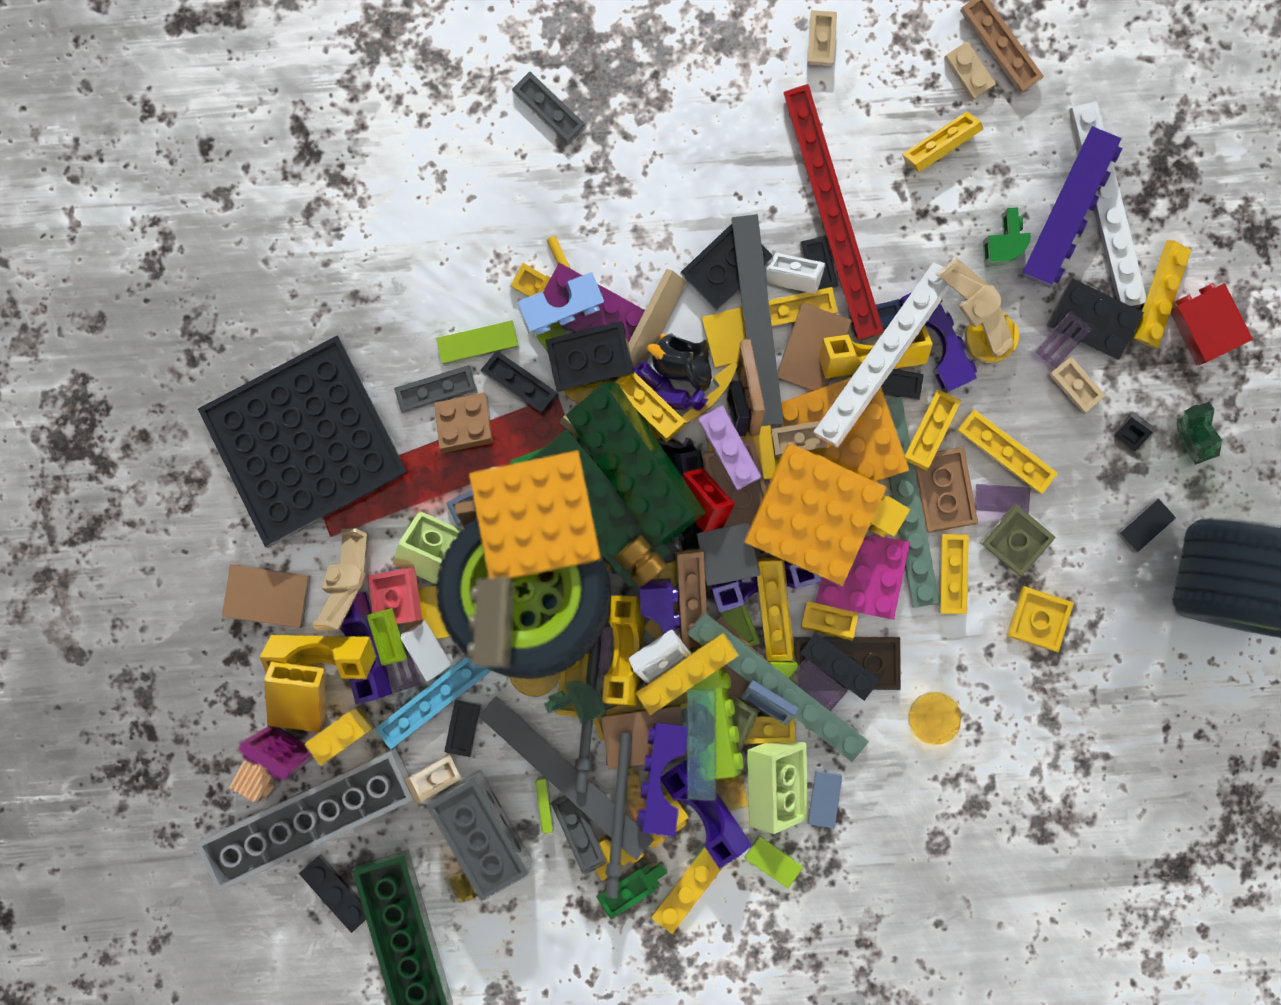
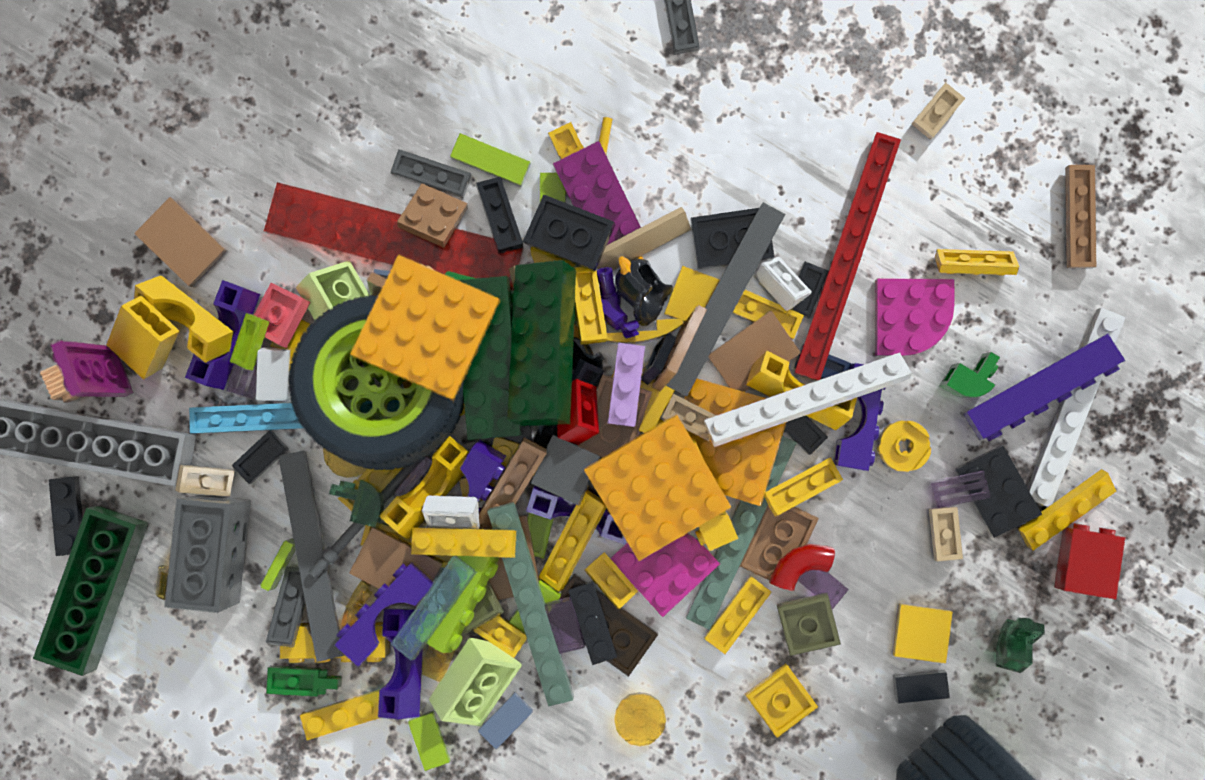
camera: 40 degrees right, 0 degrees up
black plate [198,335,409,548] -> none
yellow brick [305,706,376,766] -> none
tan plate [311,528,367,630] -> none
dark tan slope [468,577,514,668] -> none
light blue arch [516,272,604,336] -> none
dark grey bar [606,733,631,898] -> none
pearl gold wheel [615,535,666,587] -> none
sand blue tile [741,680,799,725] -> none
tan plate [935,257,1013,357] -> none
tan plate [944,41,996,101] -> none
yellow plate [956,409,1058,494] -> none
black slope [1114,411,1153,452] -> none
none -> red cylinder [769,544,835,591]
none -> dark pink plate [875,278,955,356]
none -> yellow tile [892,603,953,664]

